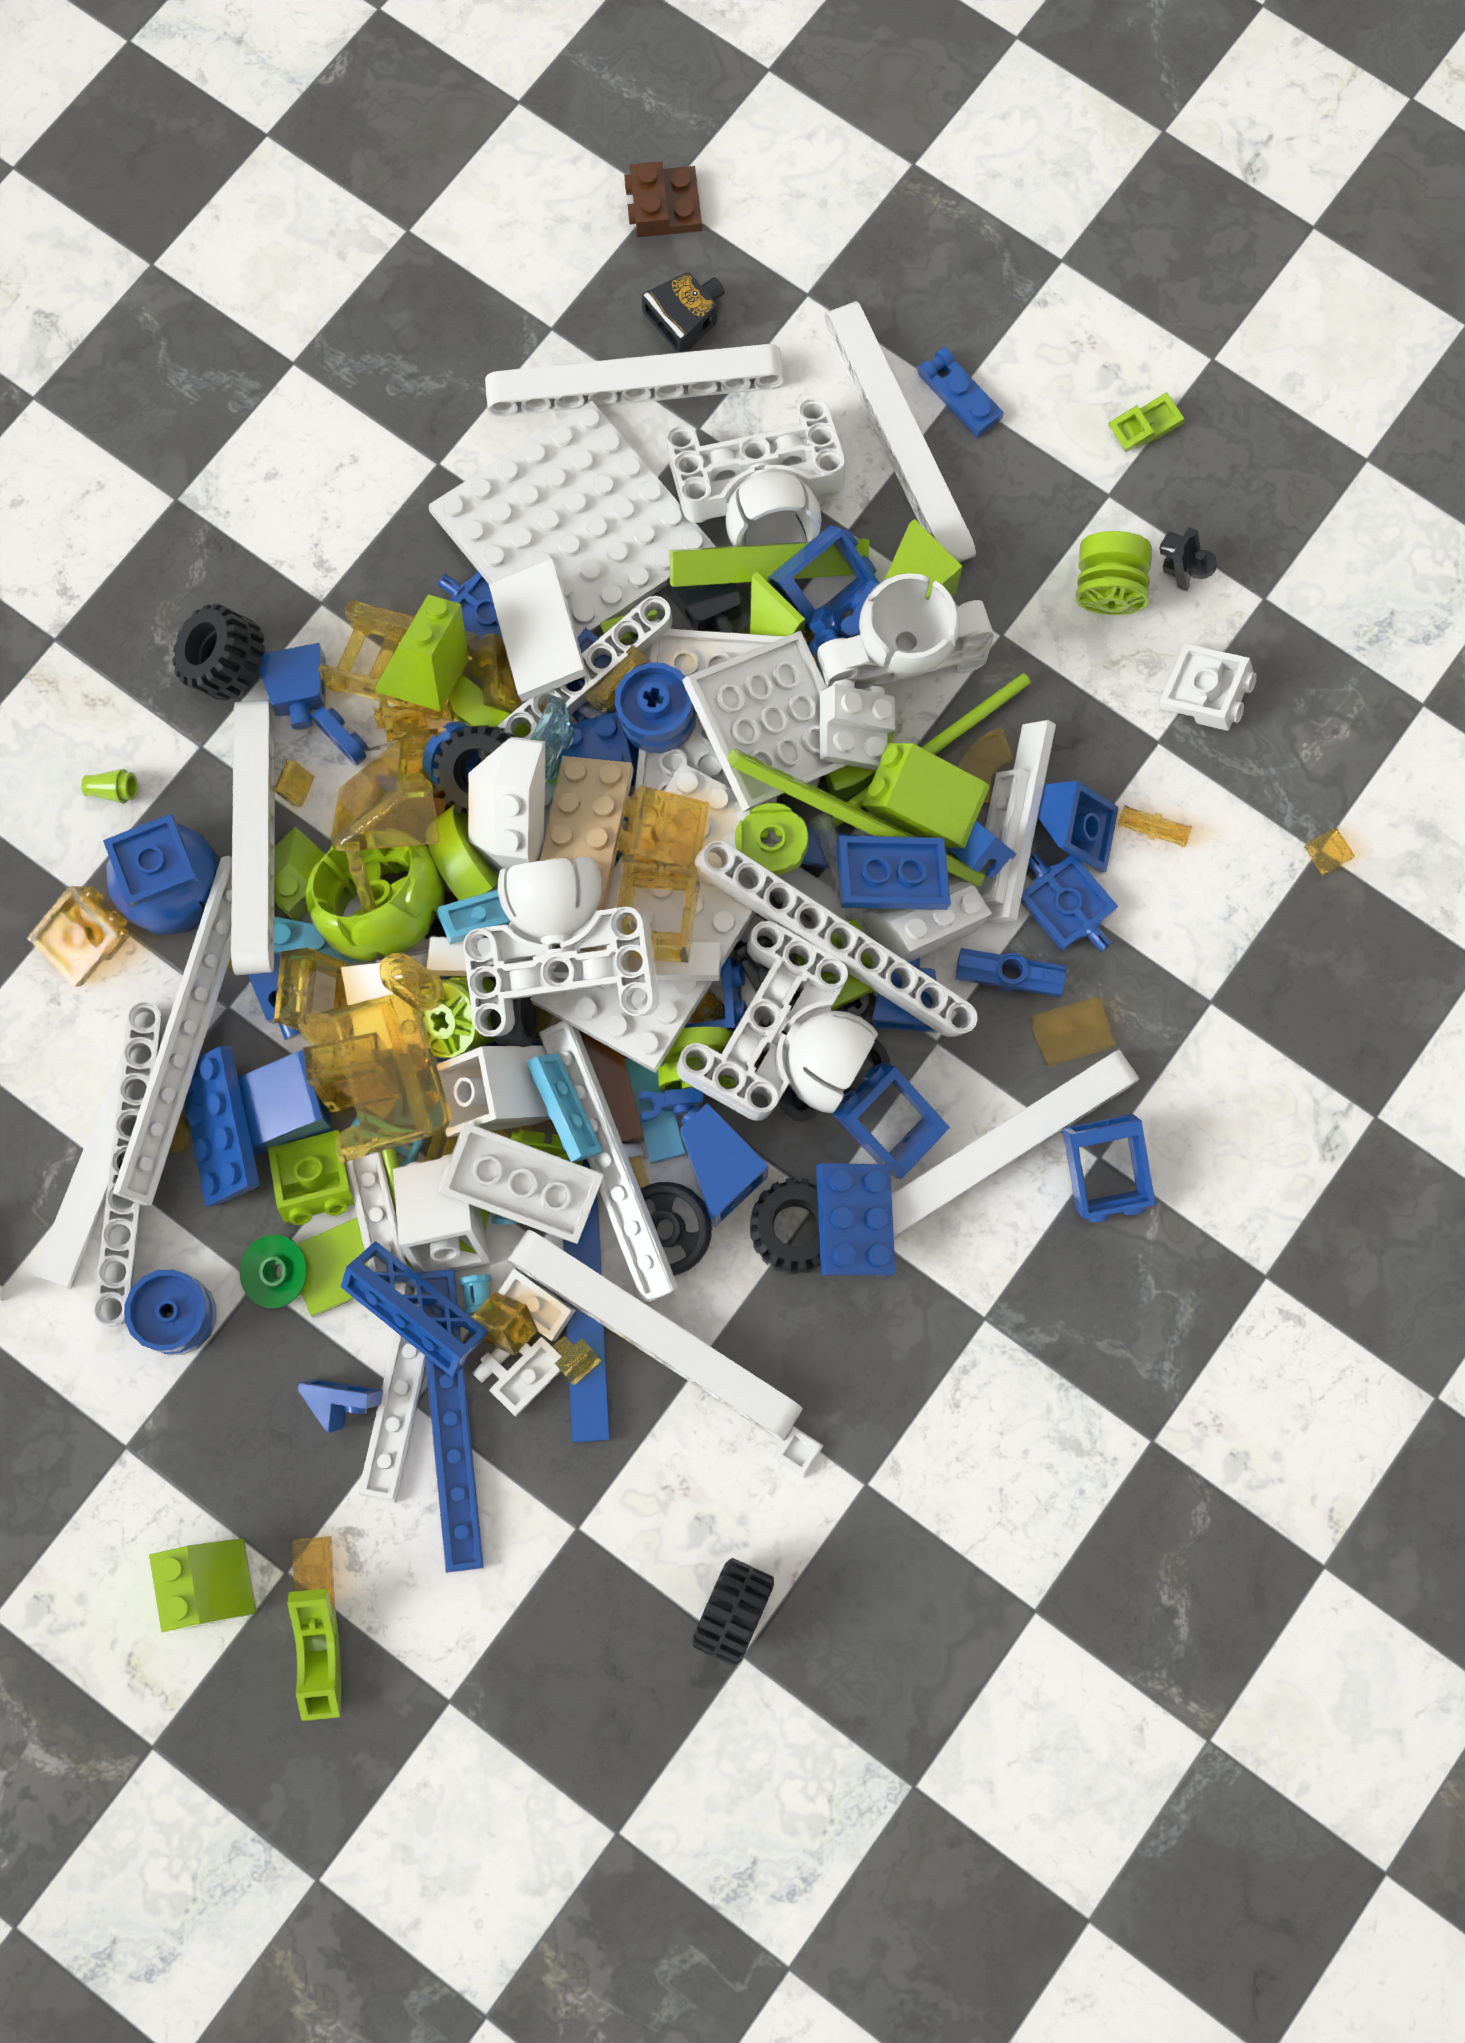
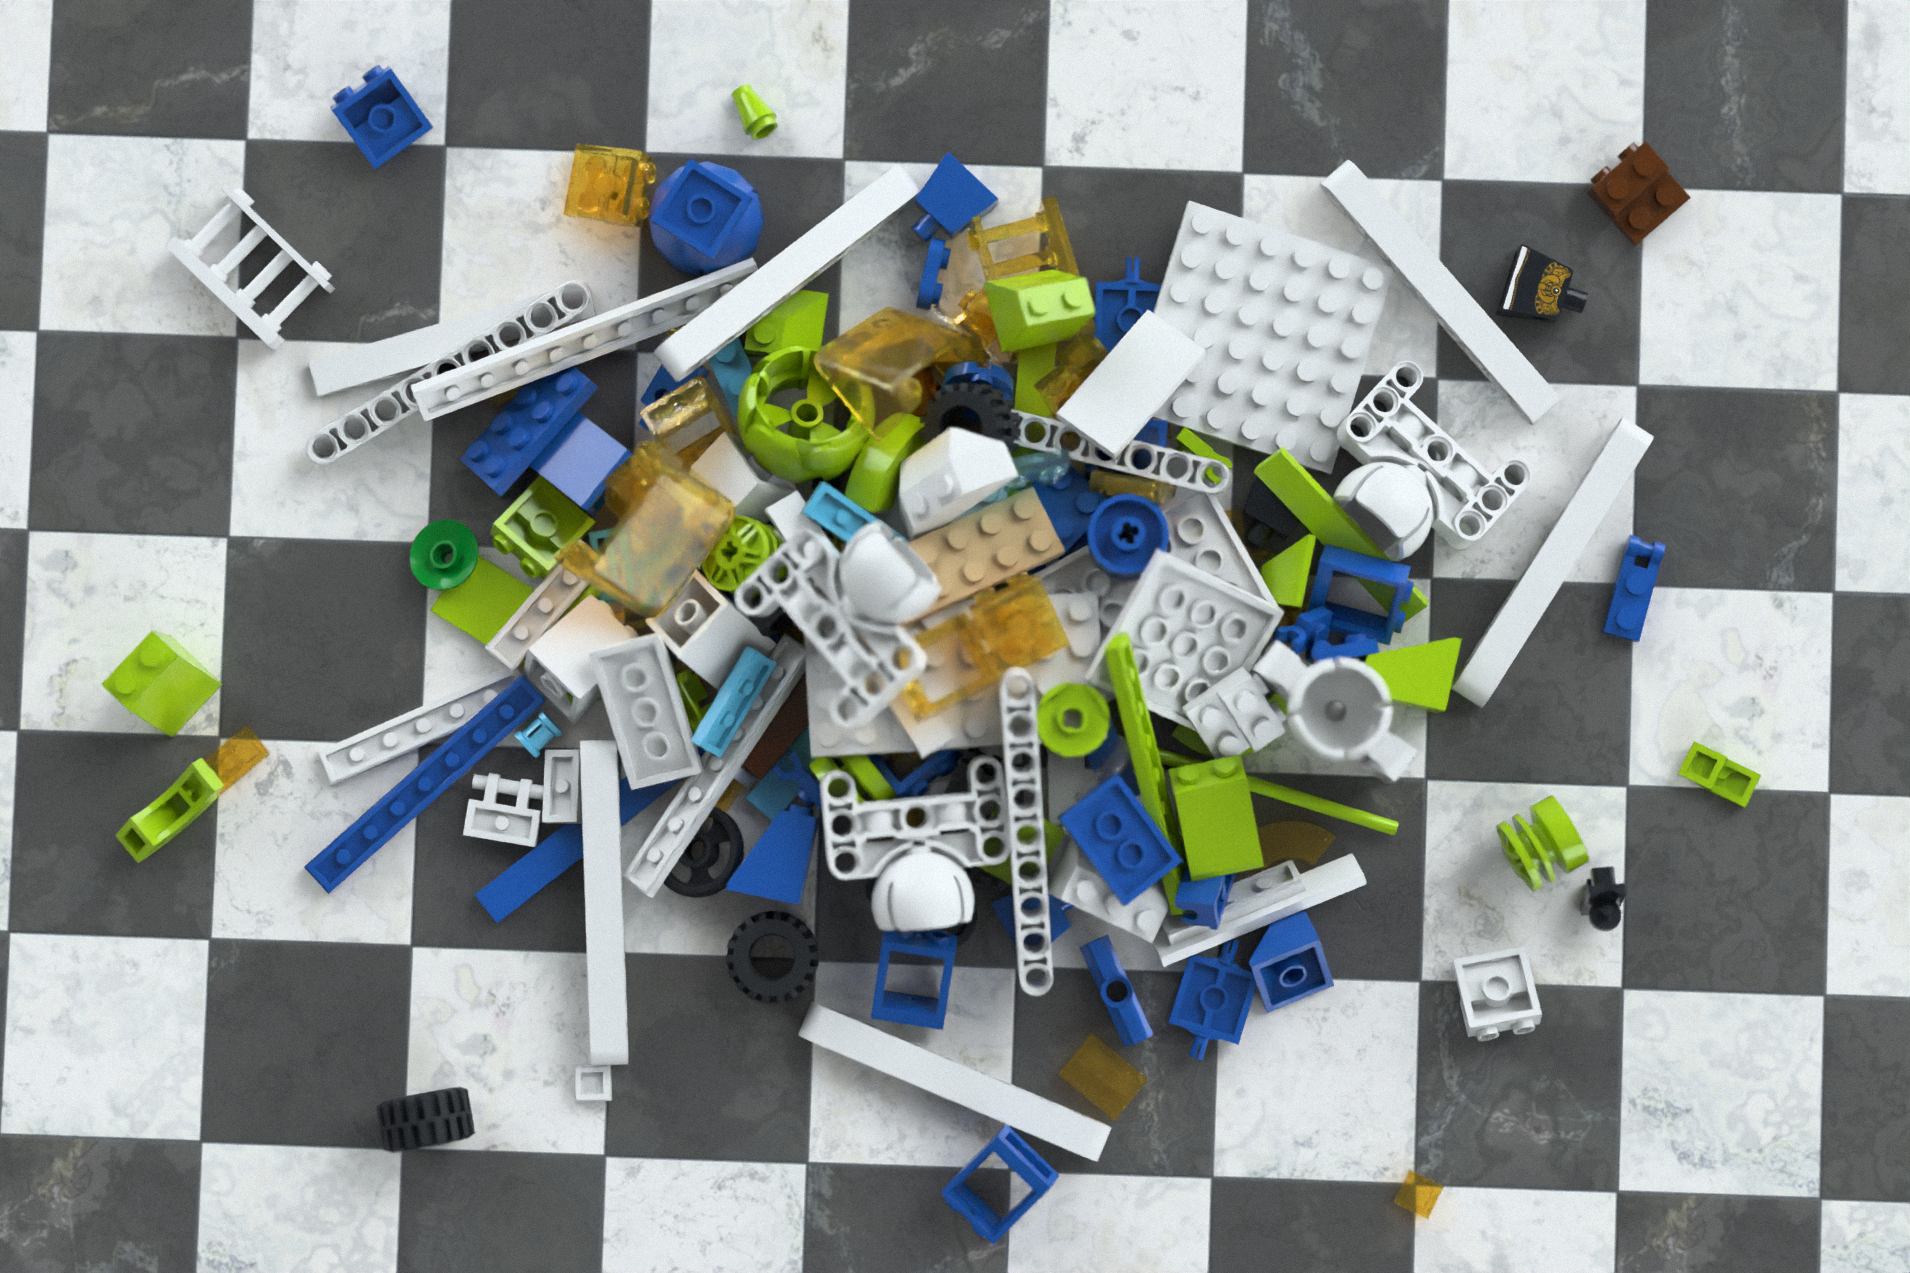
camera: 60 degrees right, 10 degrees up
blue wheel [124,1269,216,1355] -> none
black tyre [172,603,265,701] -> none
clear yellow tile [273,759,315,807] -> none
slope [298,1379,383,1433] -> none
blue fence [340,1241,488,1378] -> none
clear yellow hose [345,844,377,914] -> none
clear yellow plate [379,953,444,1011] -> none
clear yellow brick [471,1292,538,1355] -> none
clear yellow tile [554,1336,602,1385] -> none
blue plate [816,1163,896,1276] -> none
clear yellow pin [1118,805,1192,848] -> none

